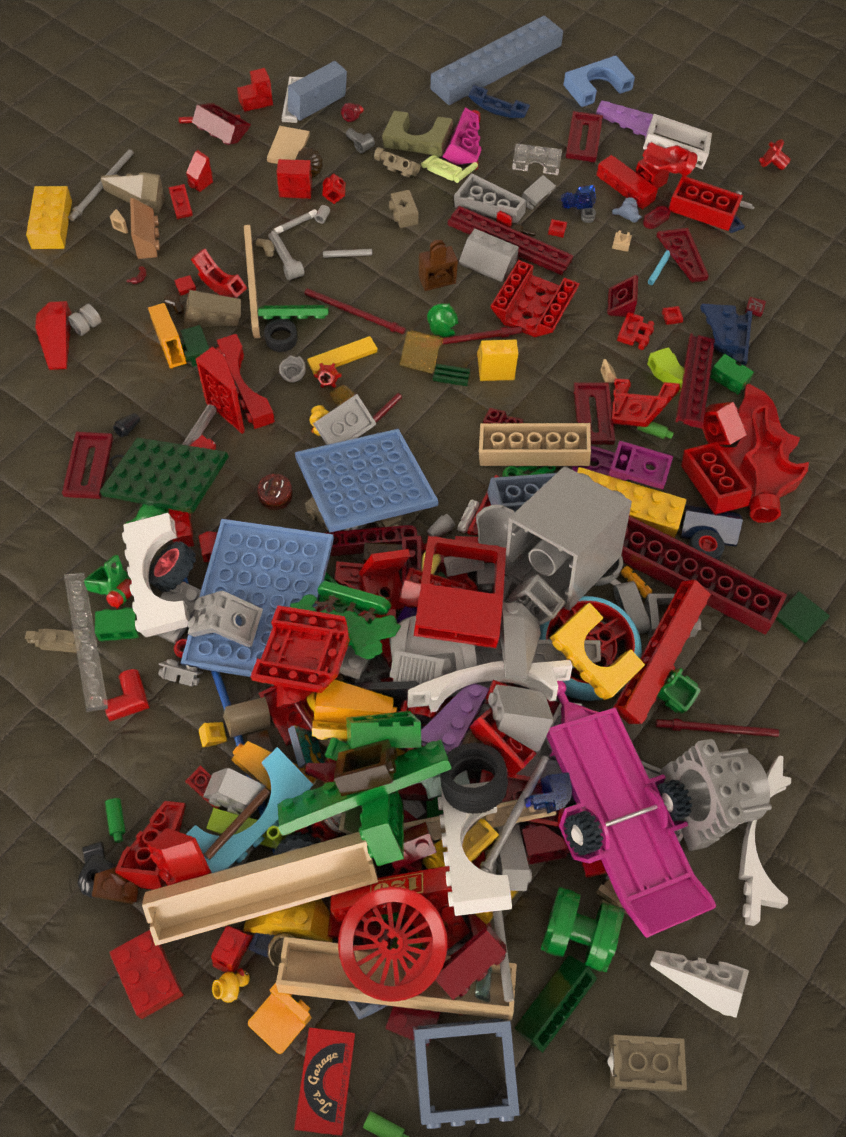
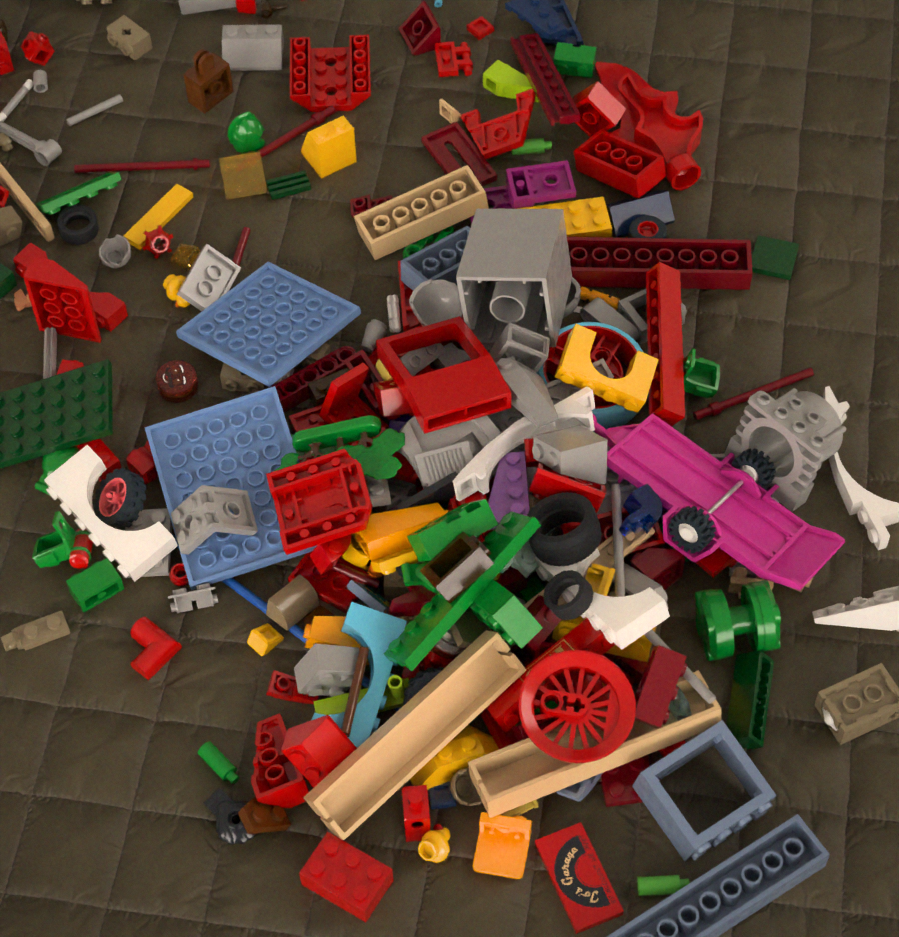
camera: 25 degrees left, 5 degrees down
clear plate [64,572,108,712] -> none
dark red plate [447,206,573,275] -> none
none -> black tyre [543,570,594,620]

